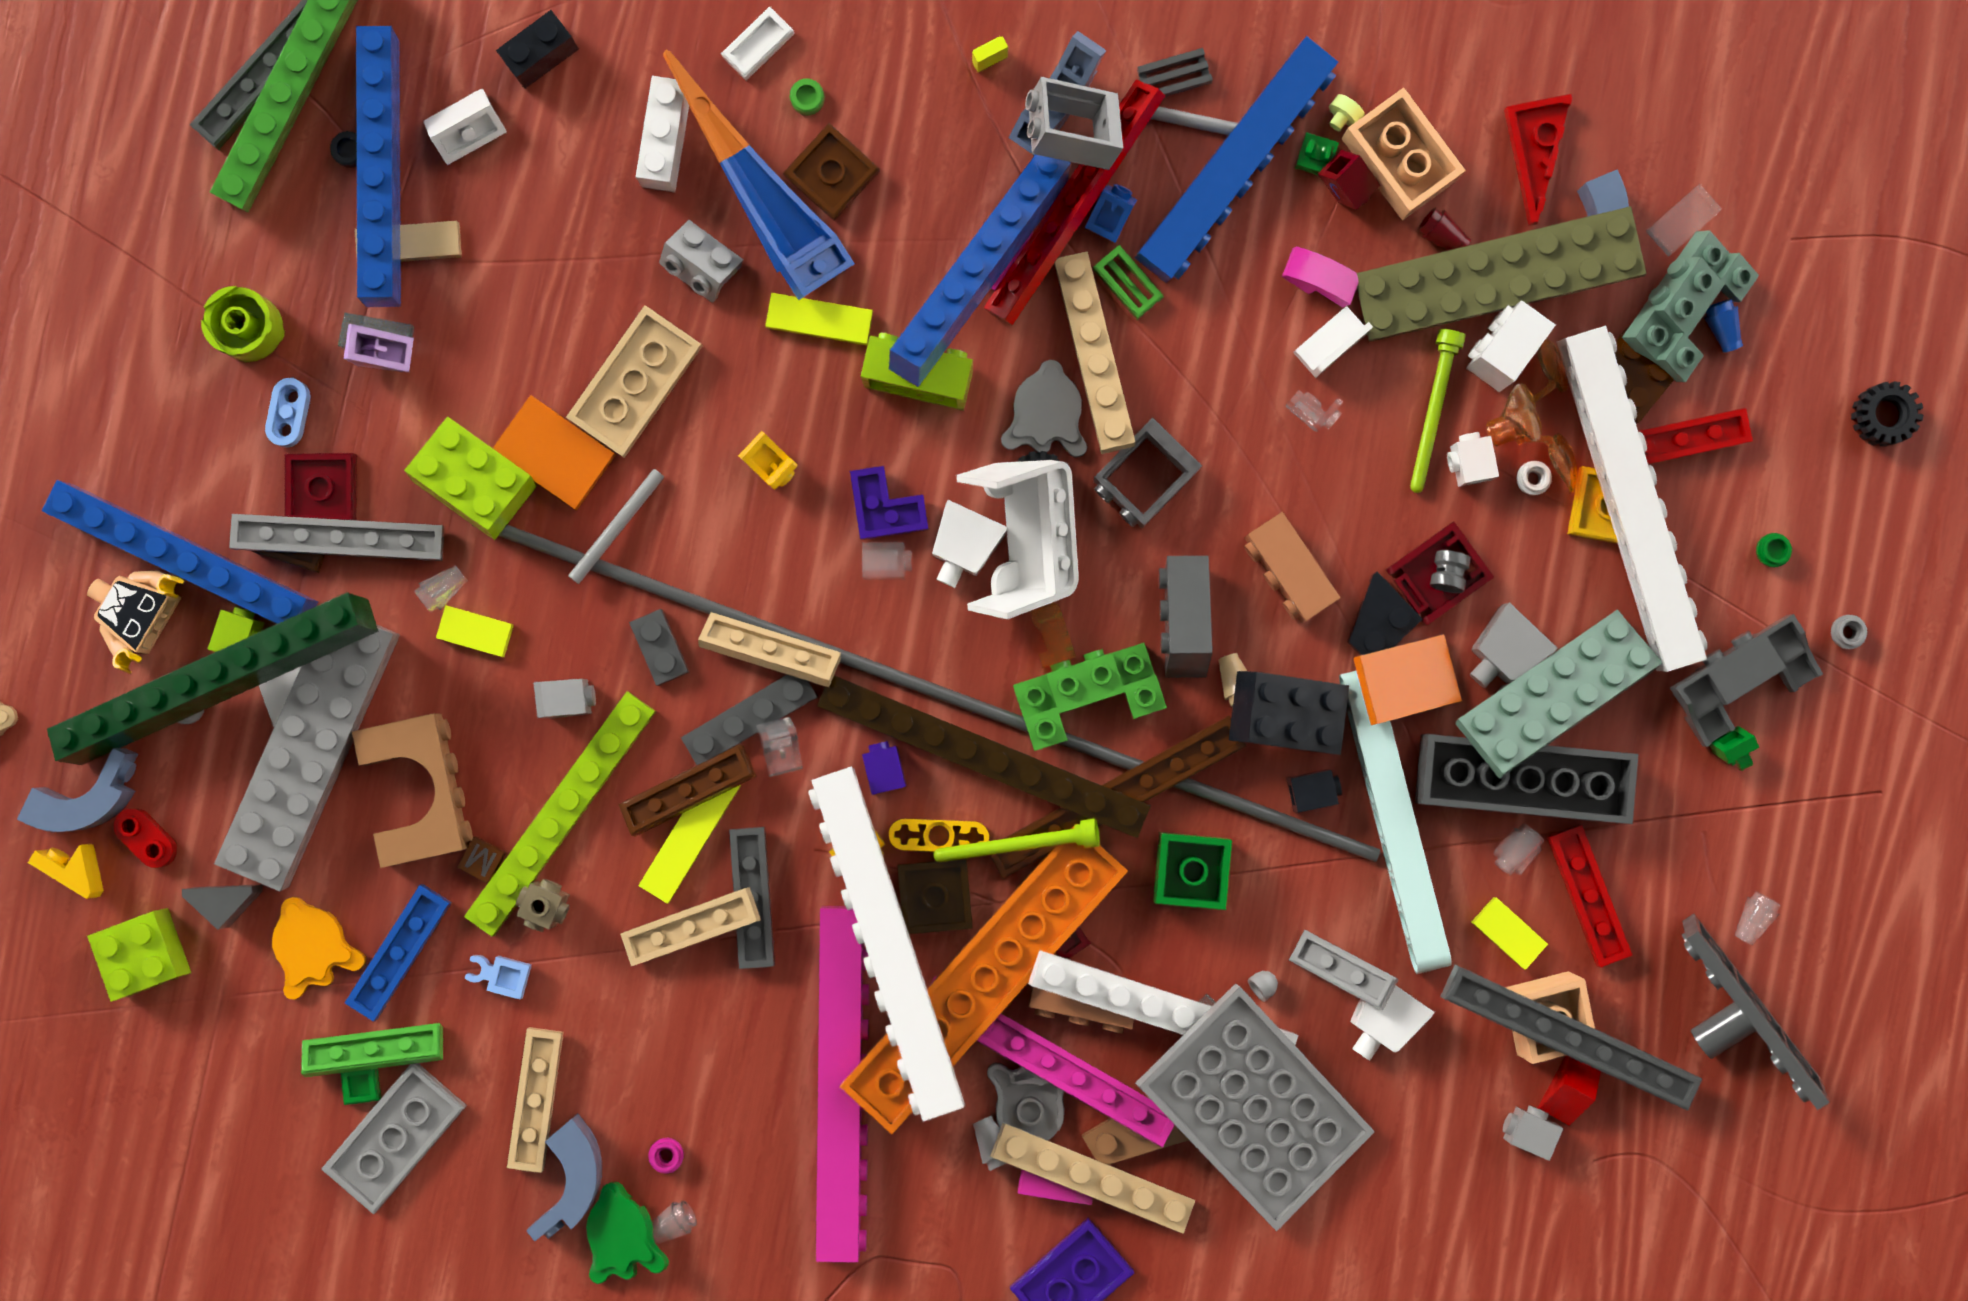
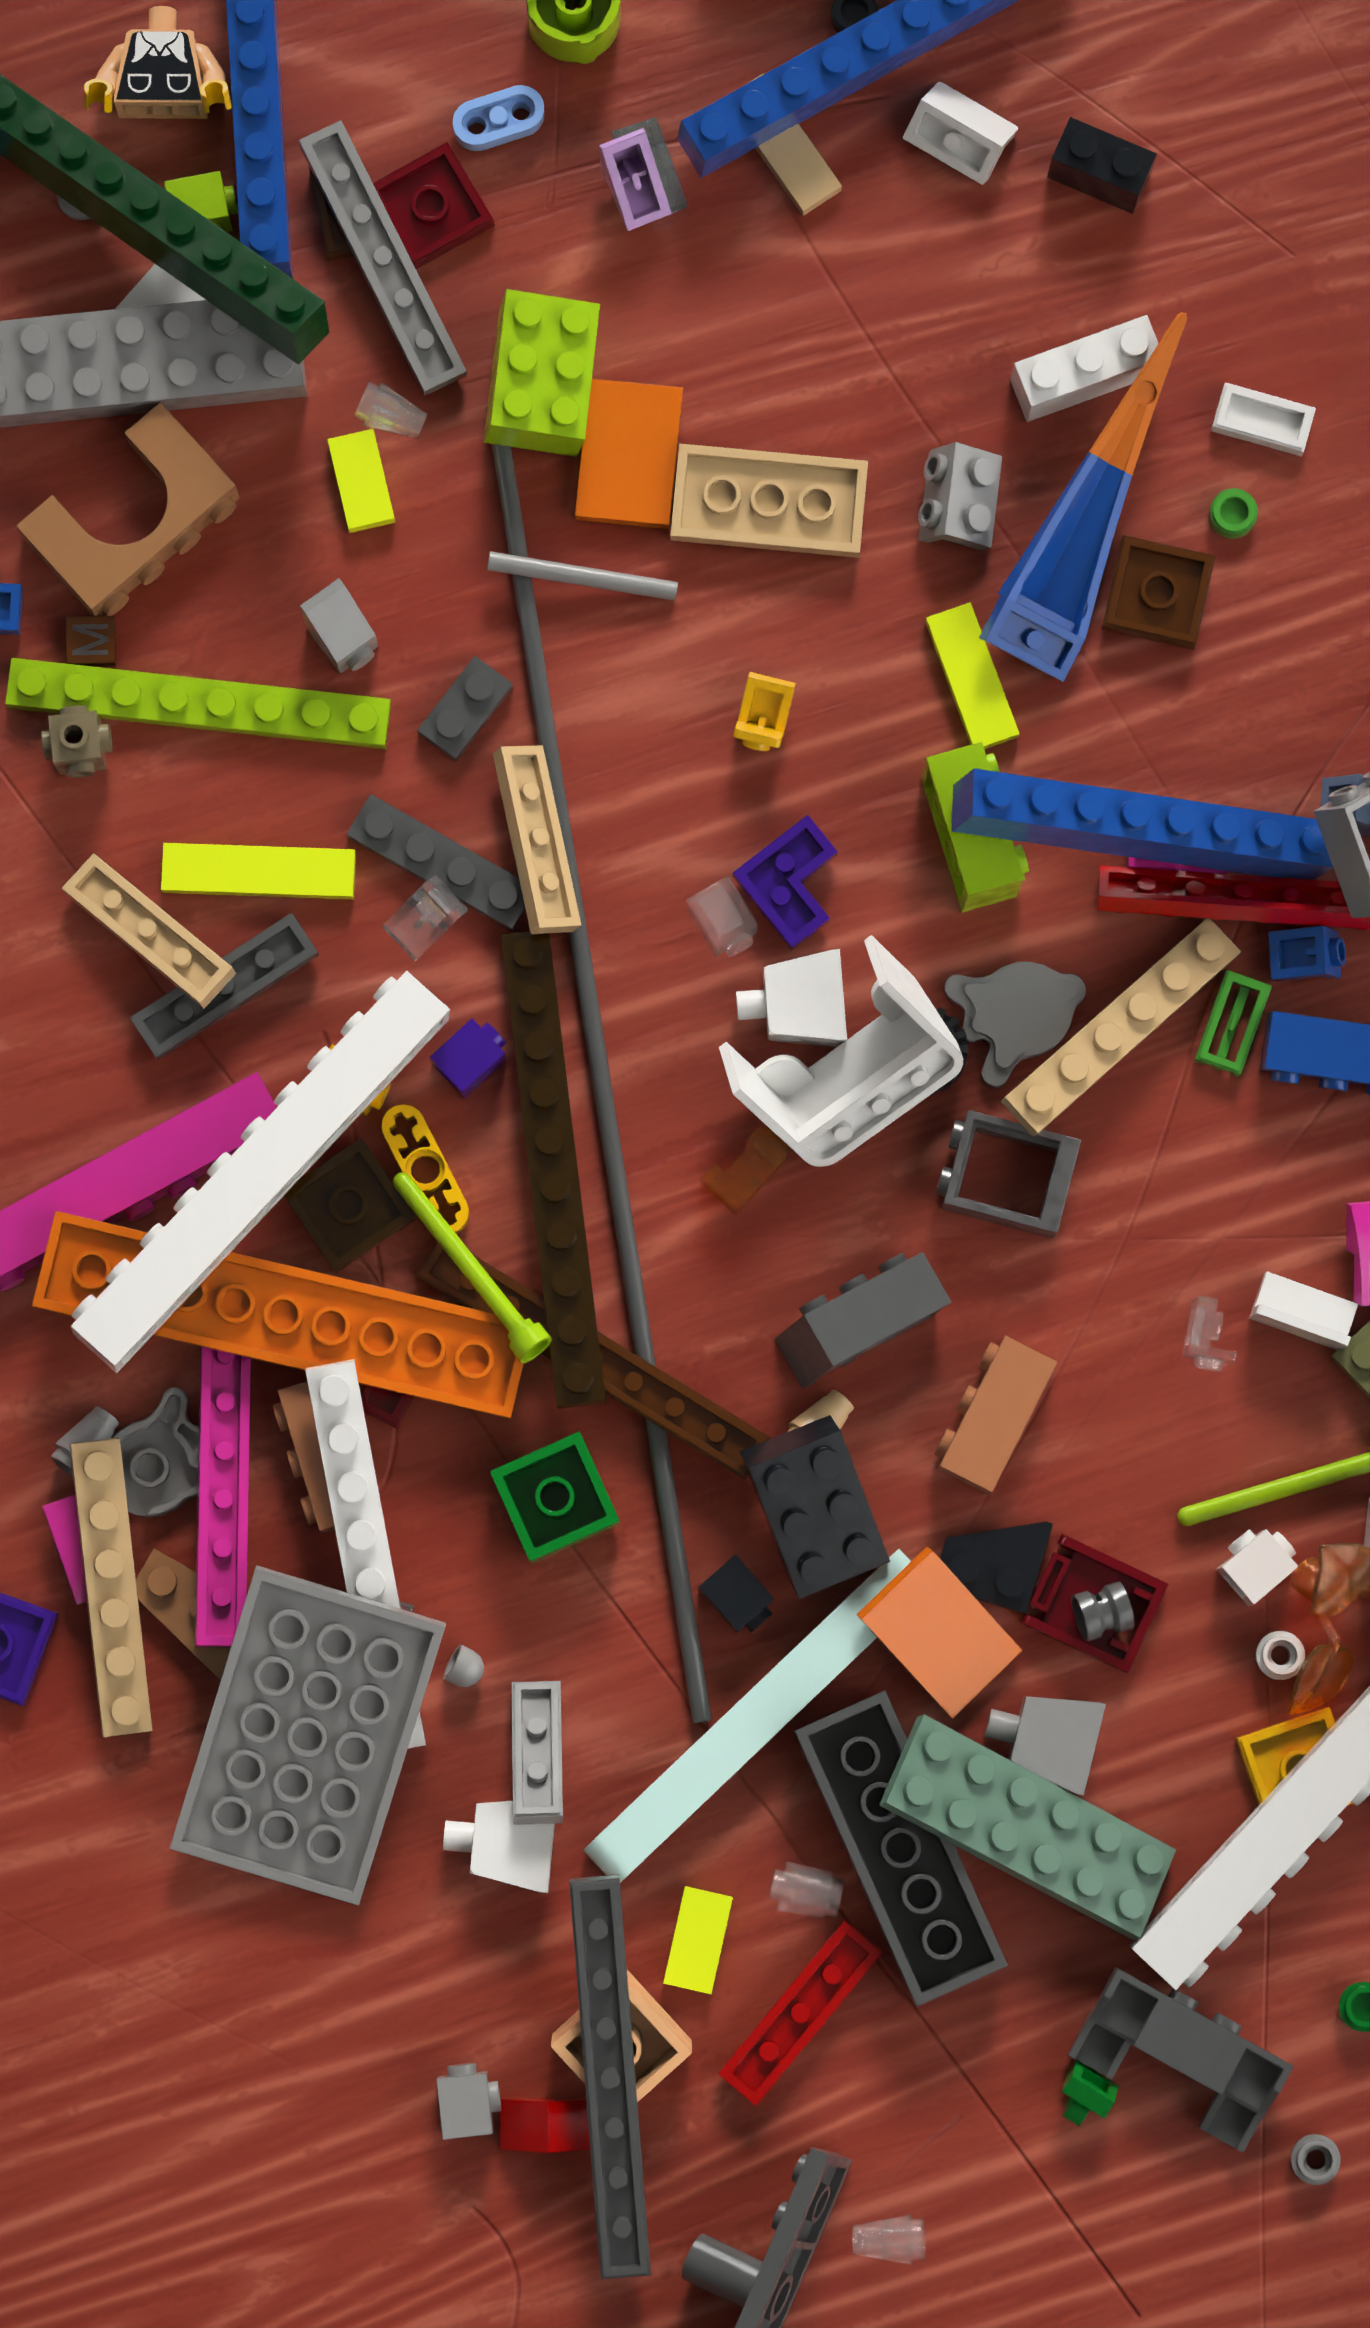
camera: 55 degrees right, 5 degrees down
reddish brown tile [618,744,757,837] -> none
bright green bracket [1013,643,1167,751] -> none

